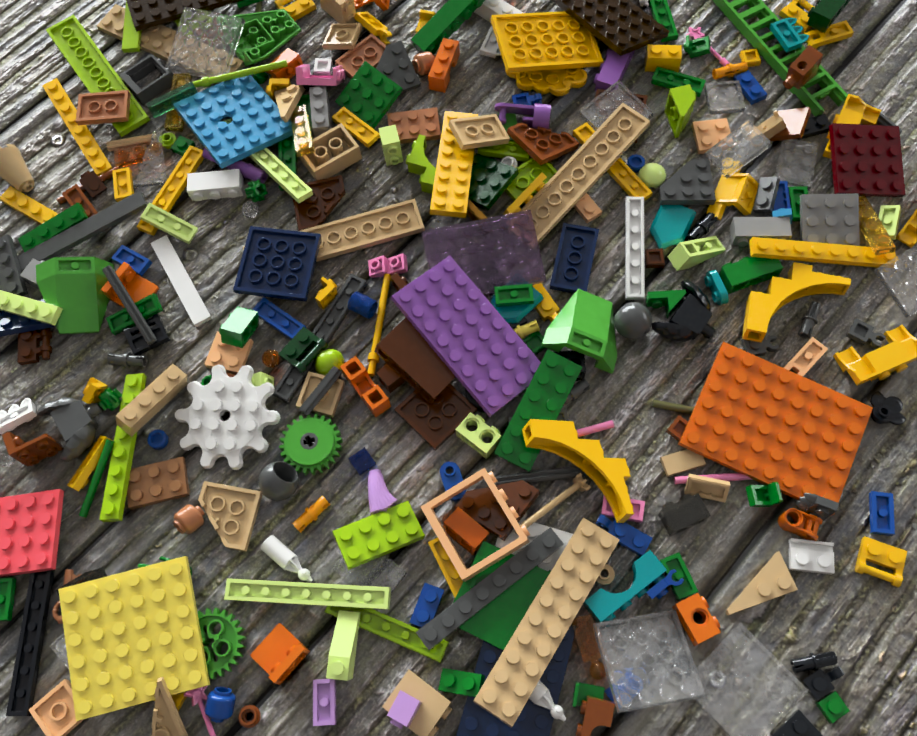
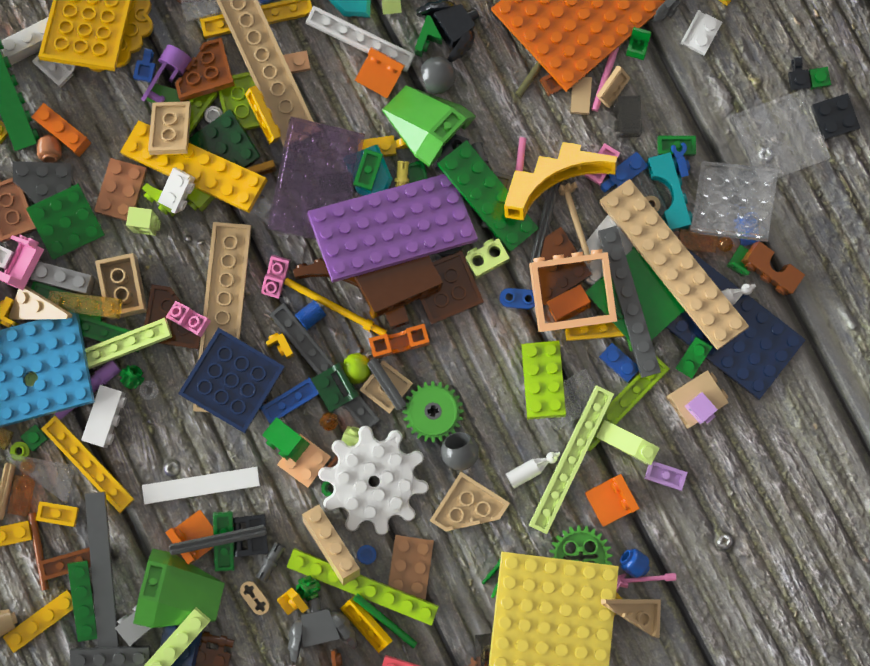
camera: 75 degrees left, 15 degrees up
reddish brown bracket [79,171,107,198] -> none
blue plate [111,245,152,276] -> none
yellowish green plate [140,202,198,244] -> none
nougat head [173,504,205,534] -> none
dark orange plate [238,705,261,728] -> none
light orange pin [292,496,331,533] -> none
yellow plate [332,106,380,148] -> none
clear blue tile [348,447,376,475] -> none
lavender piece [368,469,398,515] -> none
dark blue plate [549,223,599,293] -> none
reddish brown tile [644,248,665,268] -> none
orange brick [672,593,721,646] -> none
tan wing [726,551,798,616] -> none
orange piece [778,508,823,541] -> none
black axle [790,651,837,674] -> none
none -> white bracket [158,167,195,214]
none -> bright pink slope [166,301,211,337]
none -> tan beam [240,581,270,615]
none -> orange bracket [355,47,406,98]

